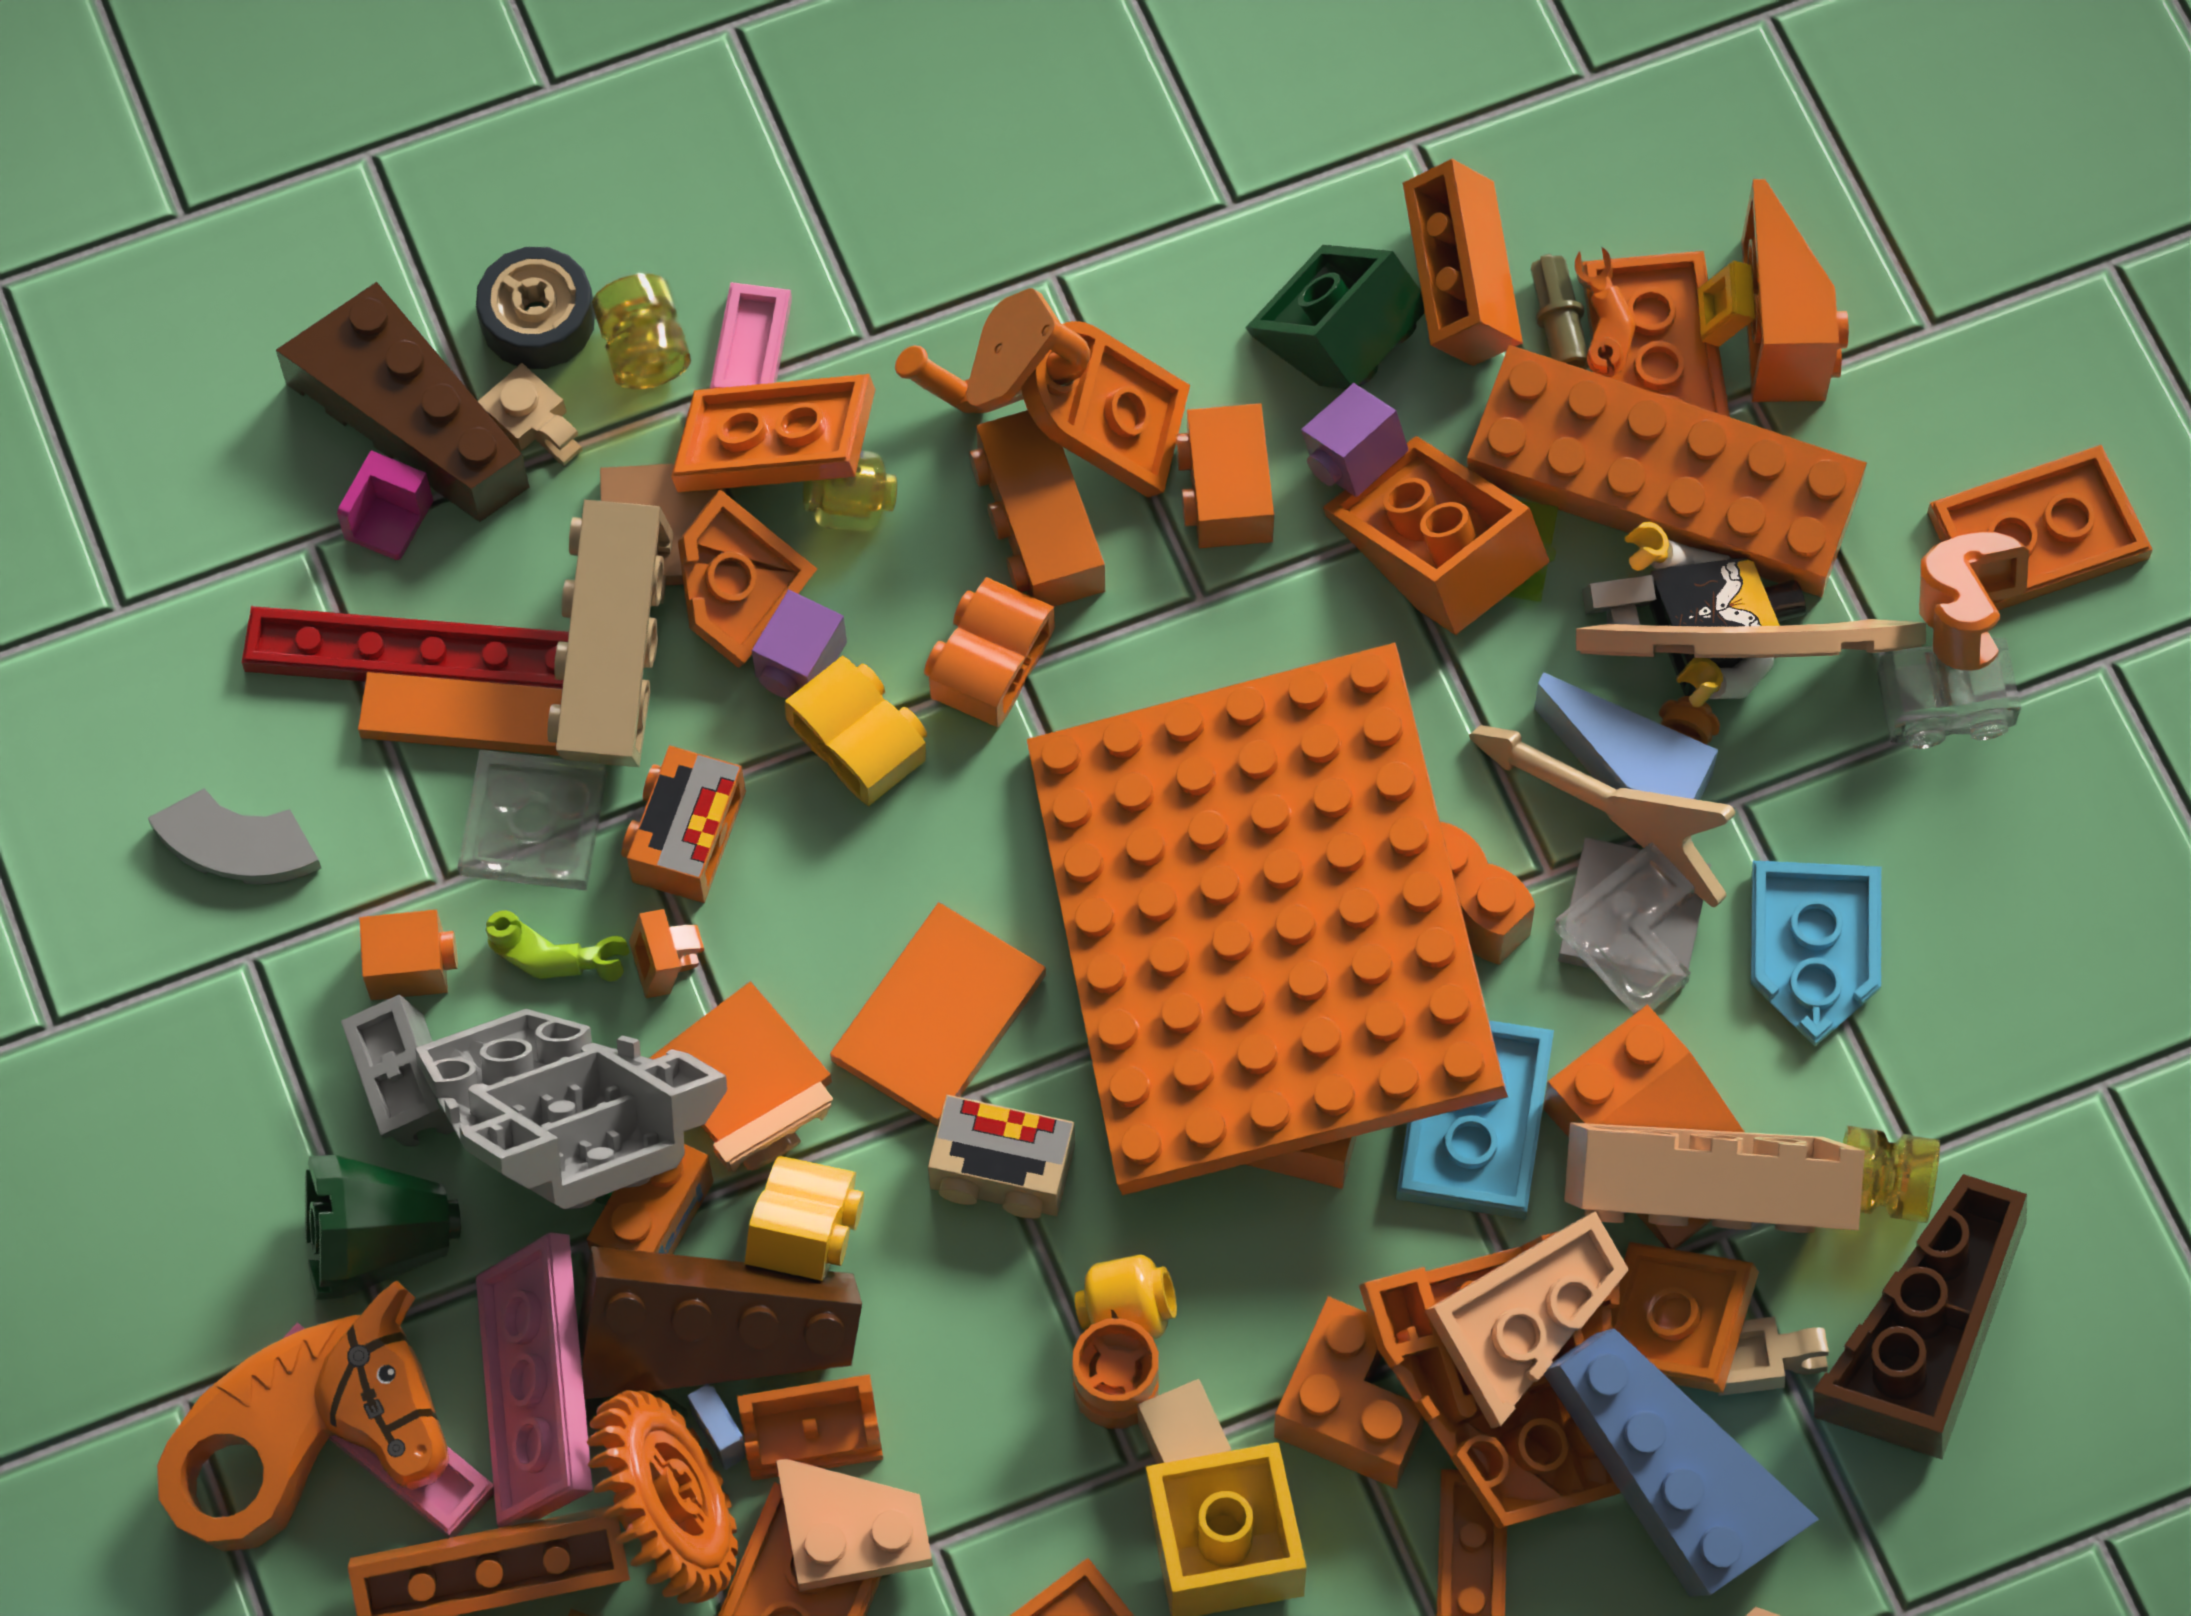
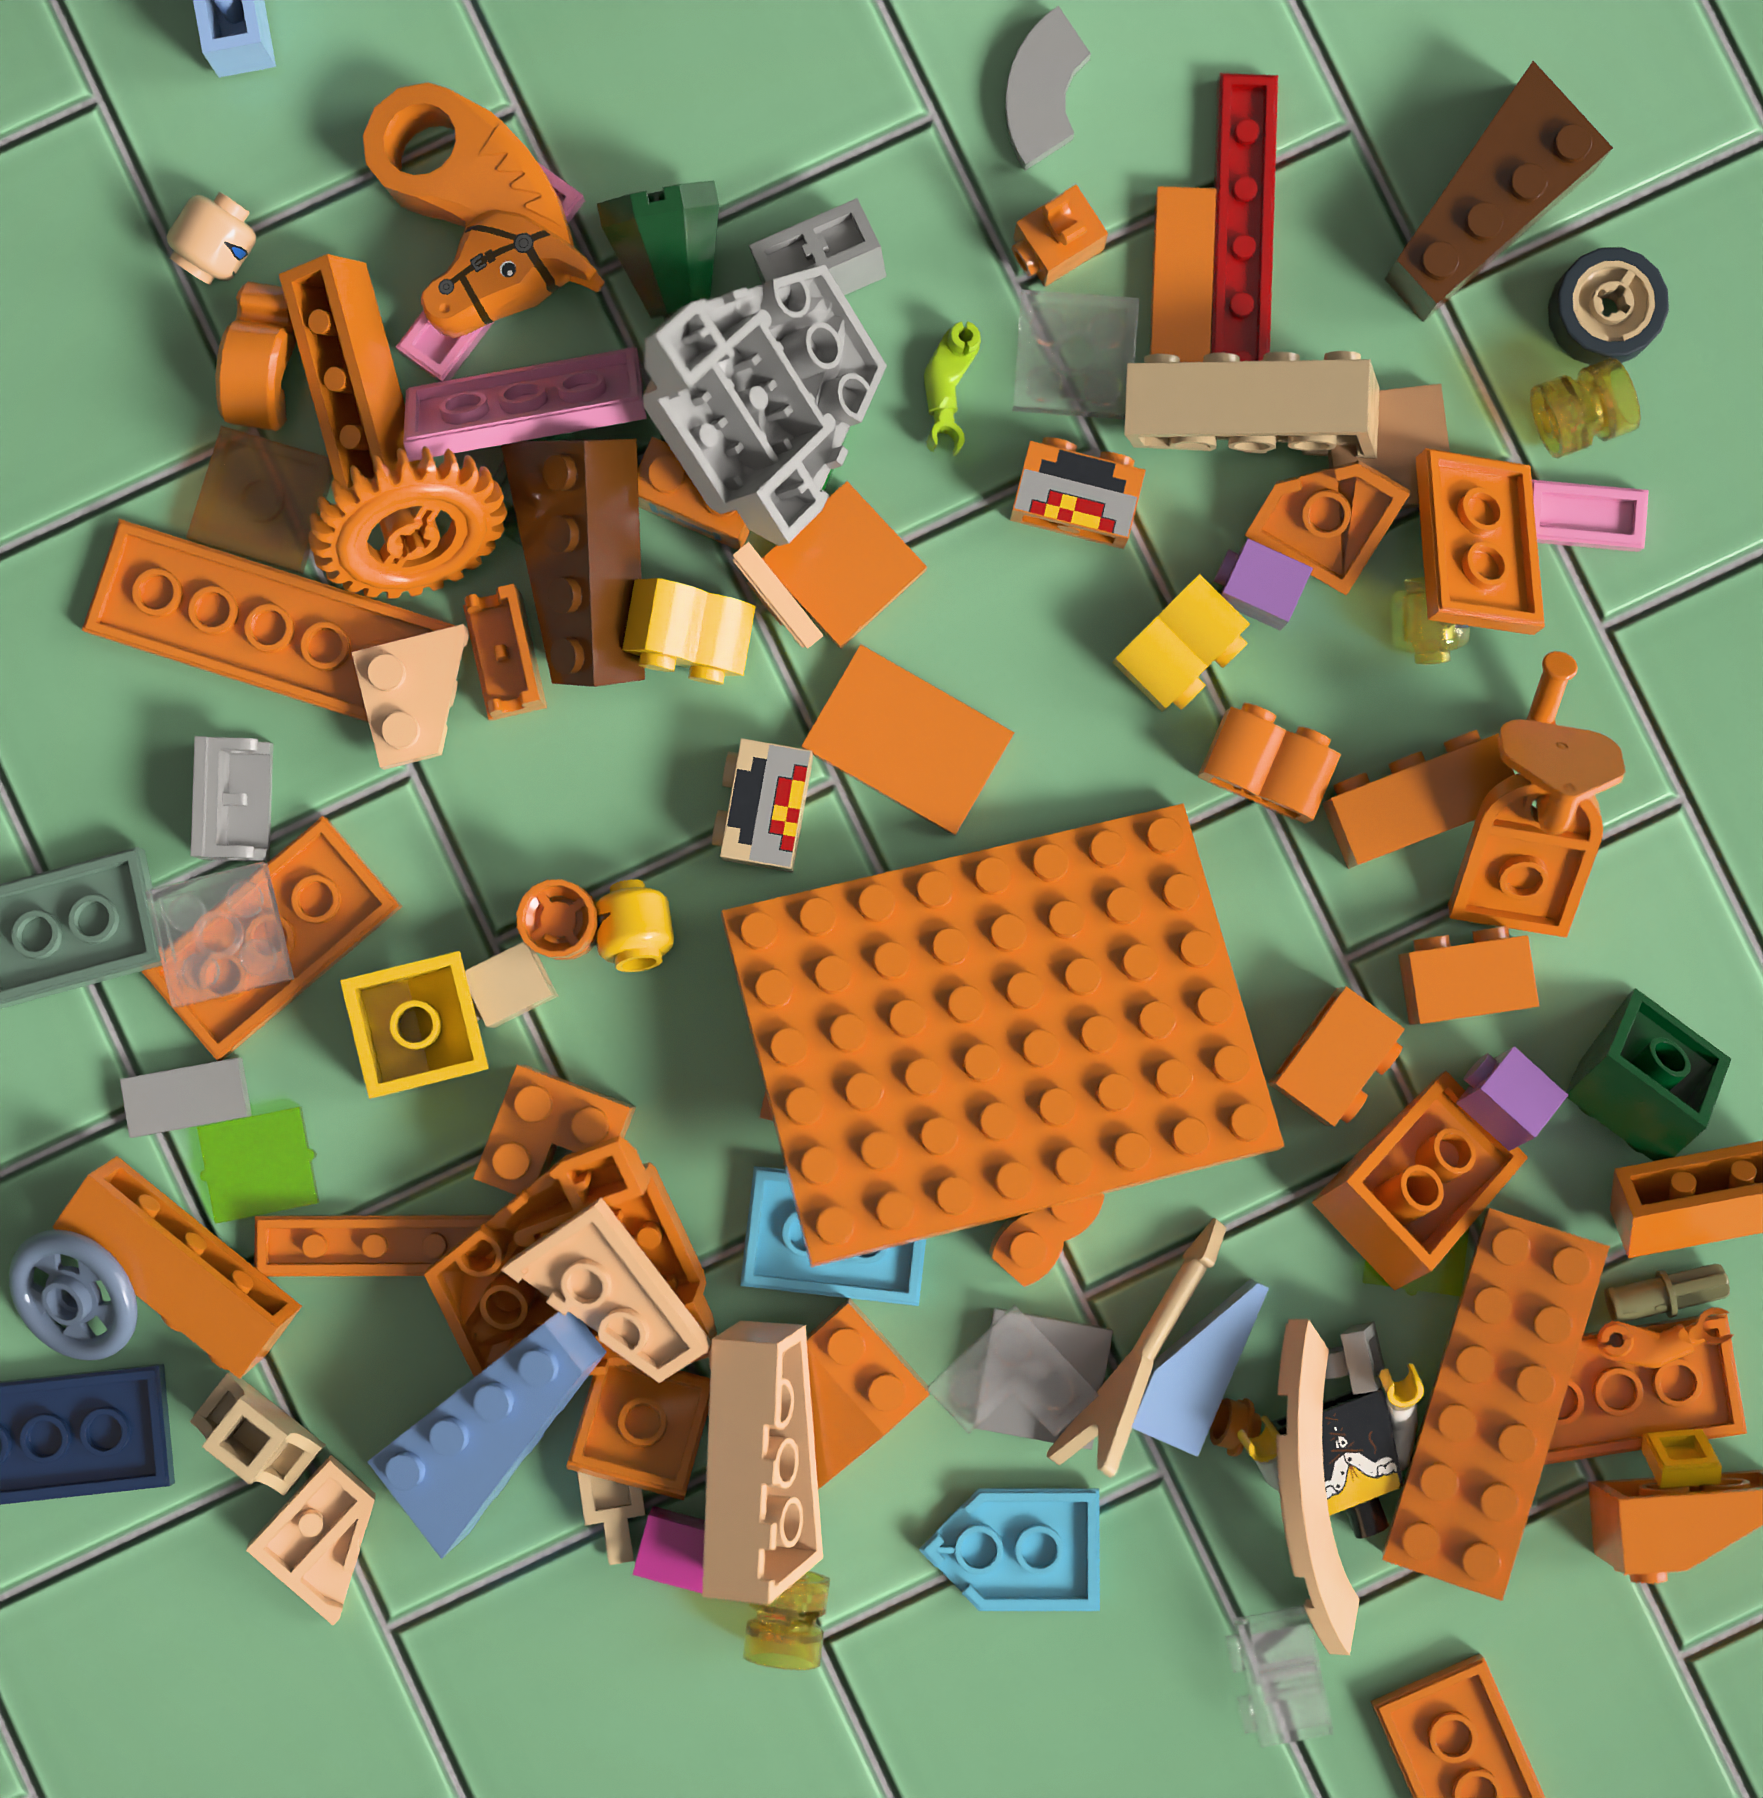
camera: 85 degrees right, 20 degrees up
dark pink panel [337,450,434,560] -> none
orange brick [359,909,458,1000] -> none
tan plate [478,363,582,466] -> none
orange tile [629,909,705,998] -> none
light blue tile [687,1384,746,1470] -> none
reddish brown wedge [1813,1174,2027,1460] -> none
orange animal [1919,532,2029,671] -> none
none -> dark pink brick [632,1506,705,1593]
none -> orange brick [1011,184,1108,287]
none -> orange brick [1267,986,1405,1127]

